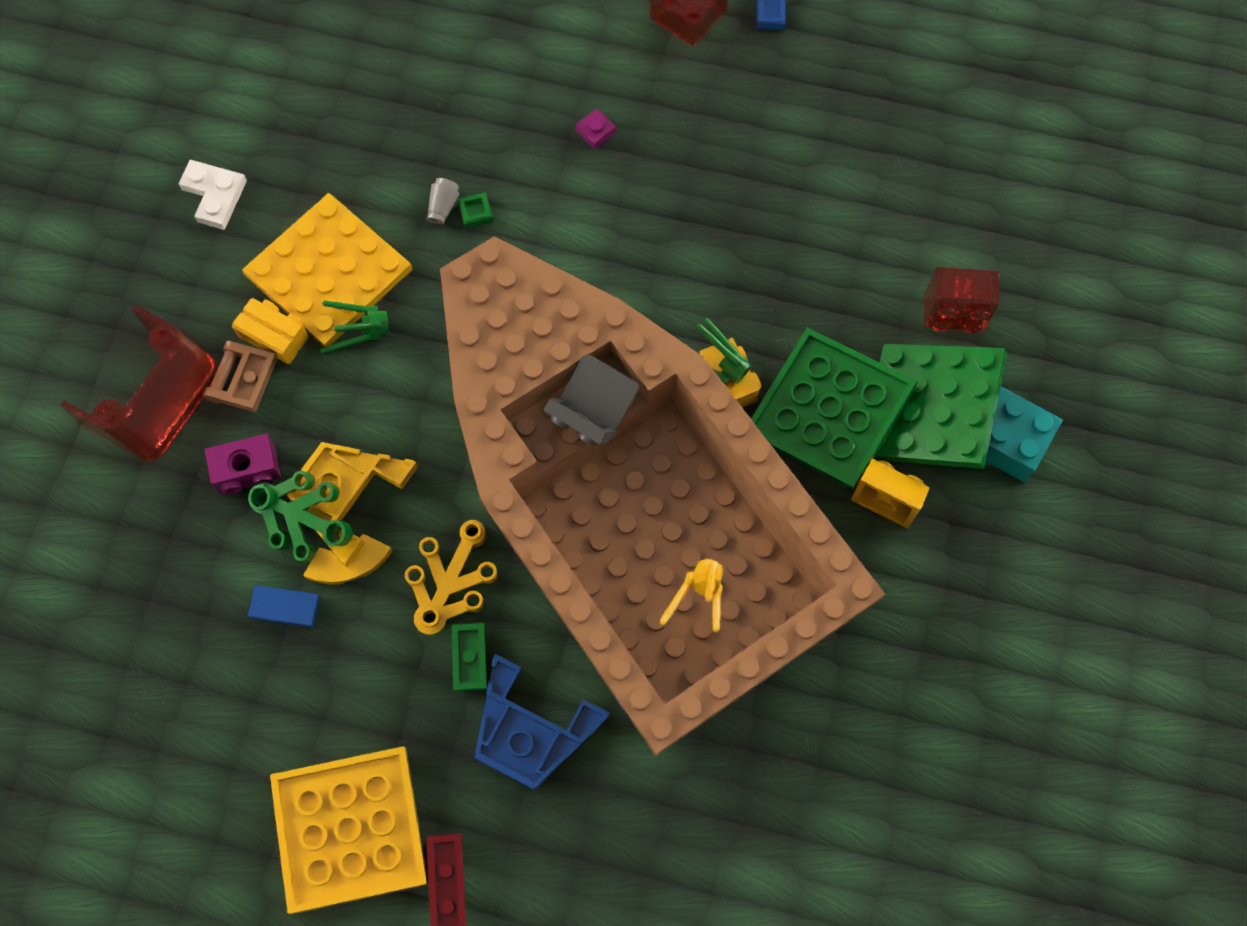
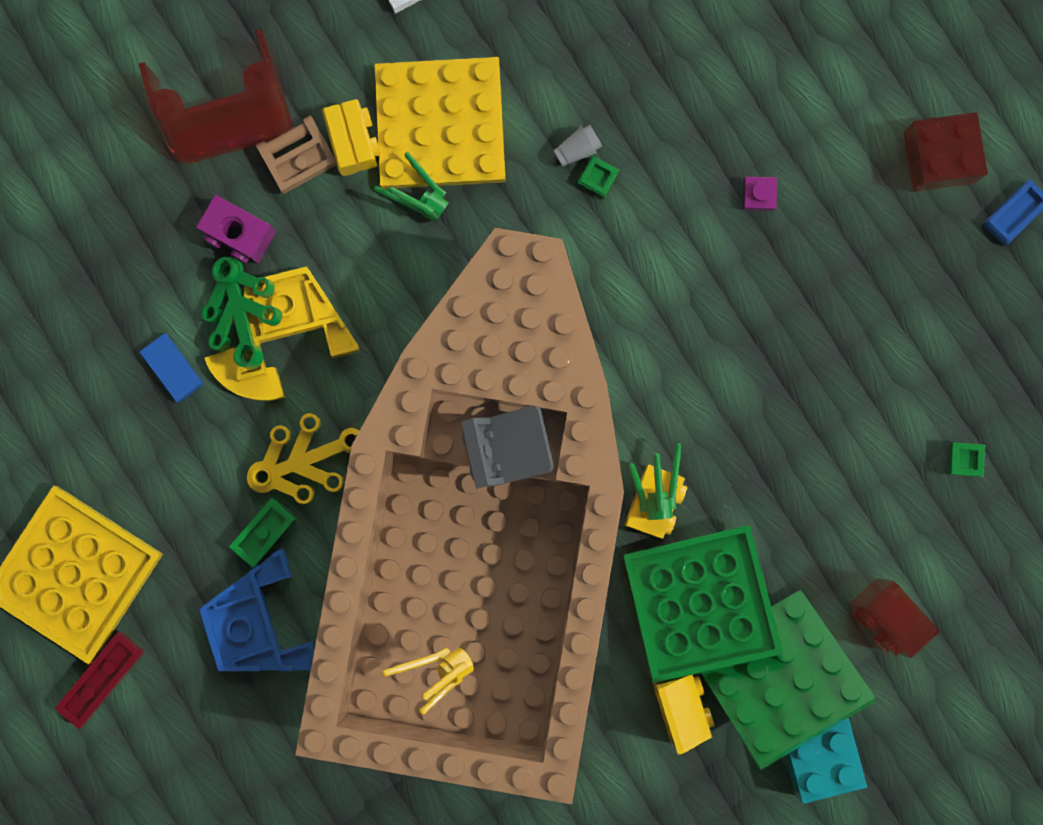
camera: 50 degrees right, 15 degrees up
none -> green plate [947,442,985,477]

